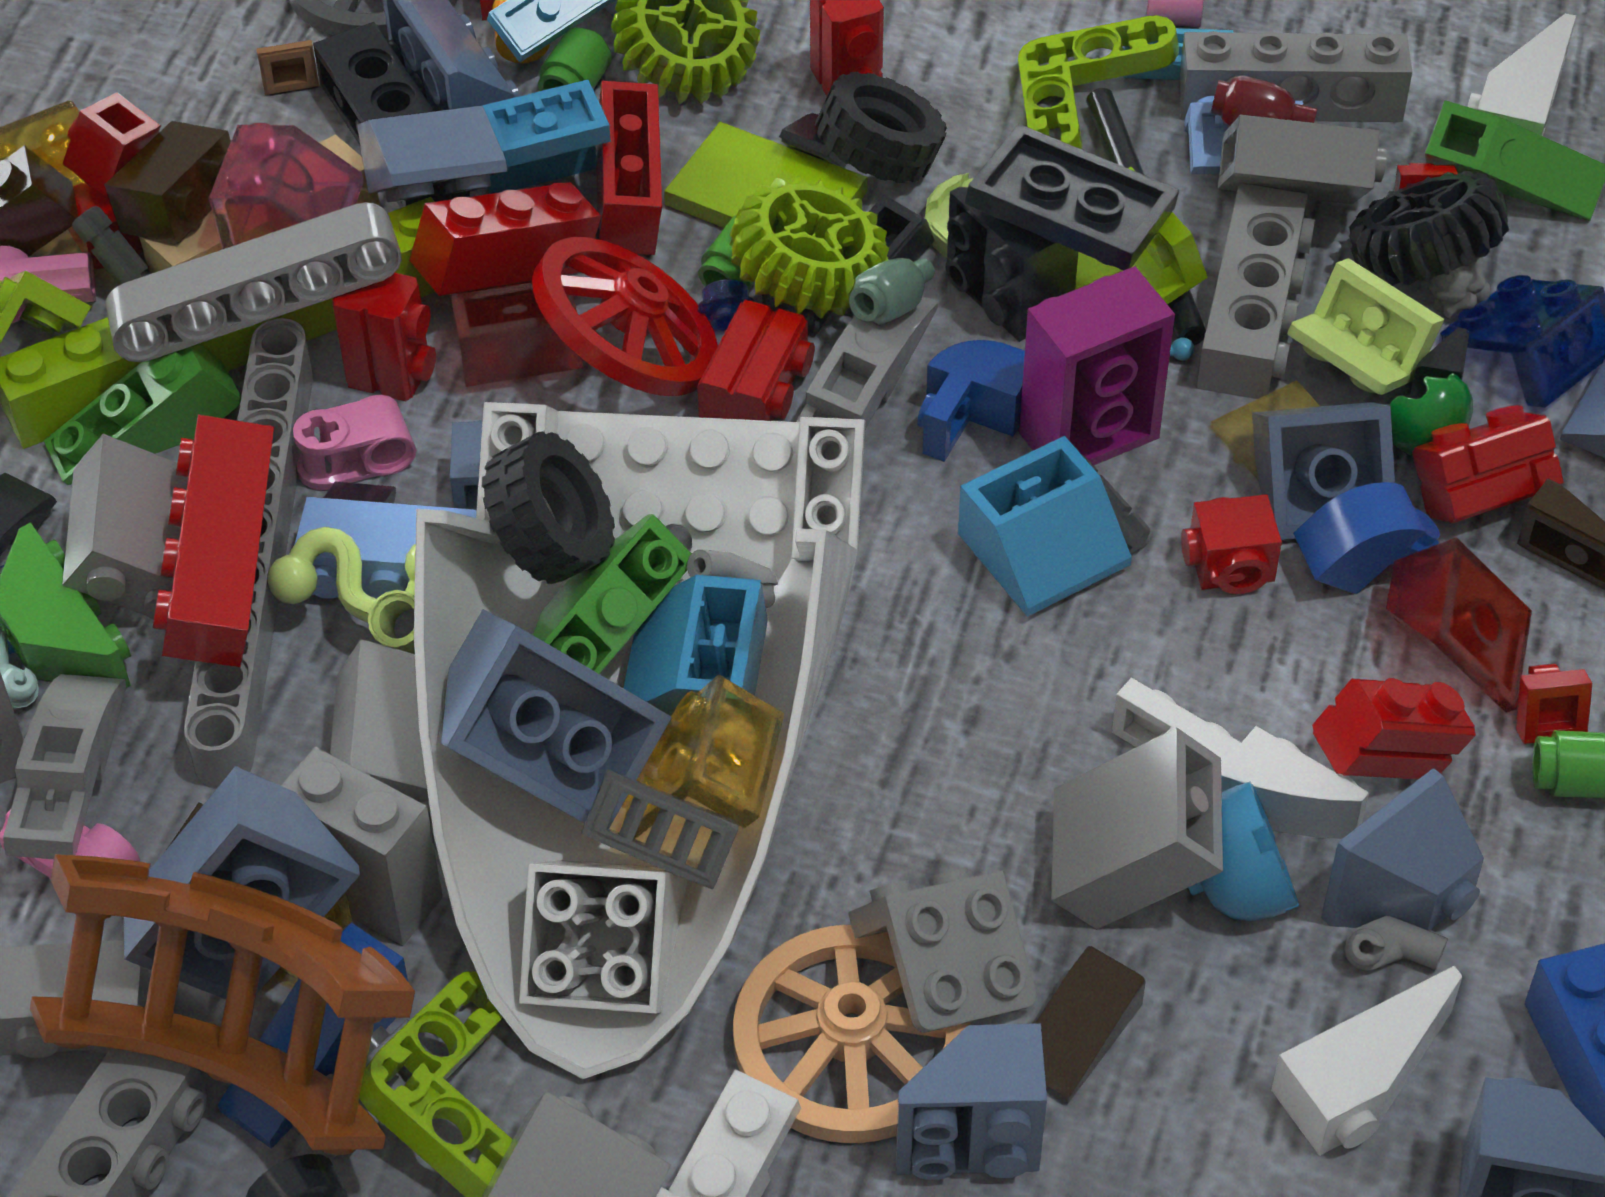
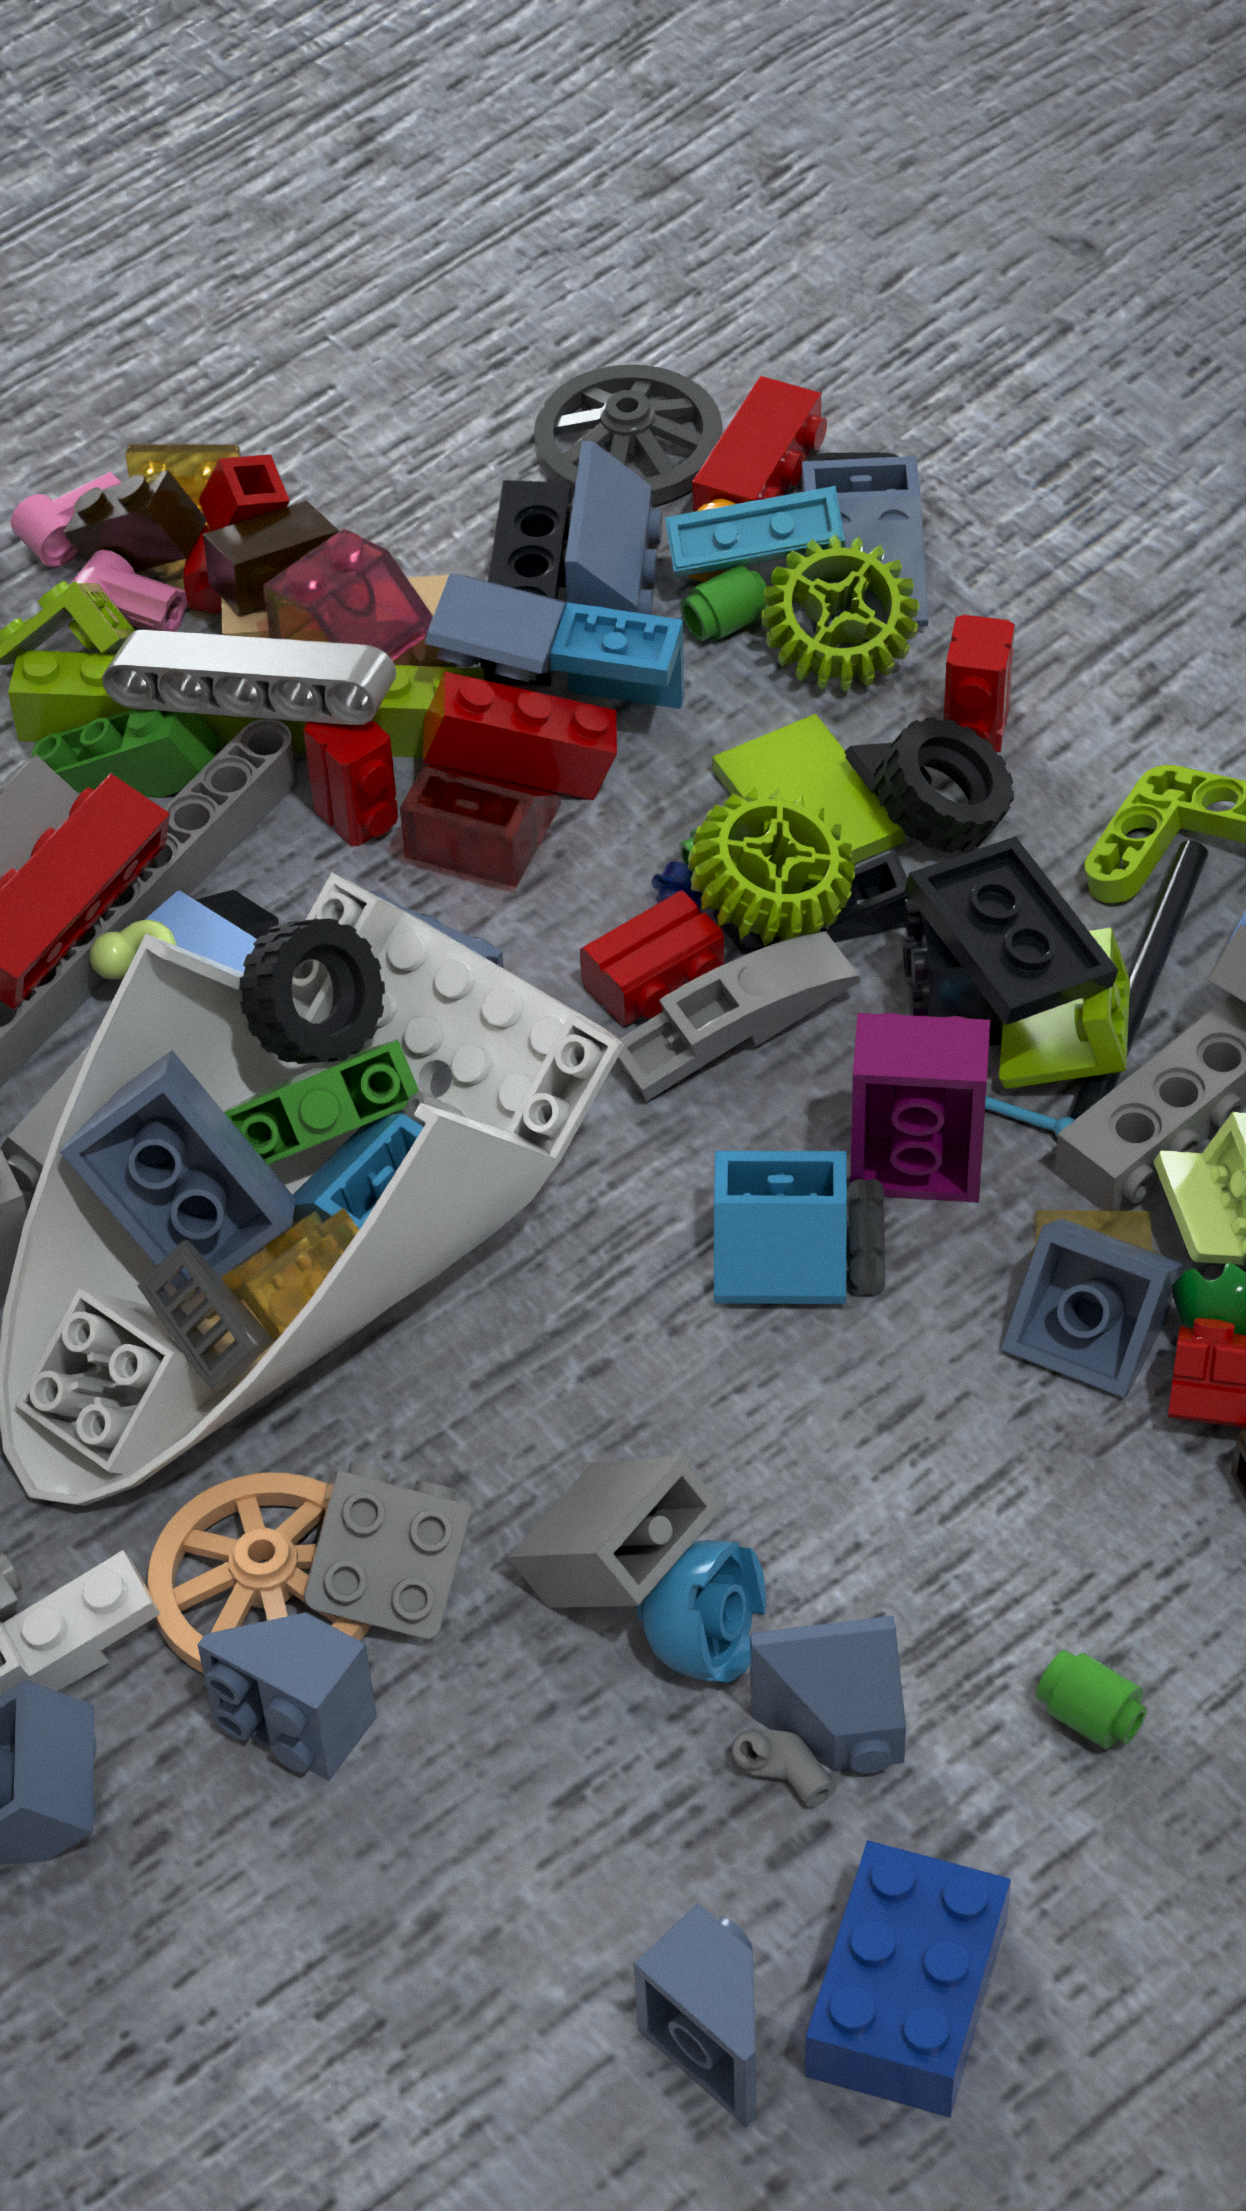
camera: 35 degrees right, 0 degrees up
dark grey axle [72,206,148,285] -> none
medium nougat slope [257,40,319,95] -> none
bright pink piece [293,395,417,491] -> none
red wheel [532,237,718,396] -> none
red brick [596,81,662,255] -> none
sand green plant [849,258,935,325] -> none
blue brick [917,340,1025,462] -> none
dark brown slope [1035,946,1146,1104] -> none
white slope [1112,677,1369,839] -> none
red brick [1181,494,1282,594] -> none
white slope [1271,966,1462,1156] -> none
blue brick [1293,482,1449,594] -> none
red brick [1312,678,1476,779] -> none
clear red slope [1386,537,1532,713] -> none
red tile [1516,663,1593,744] -> none

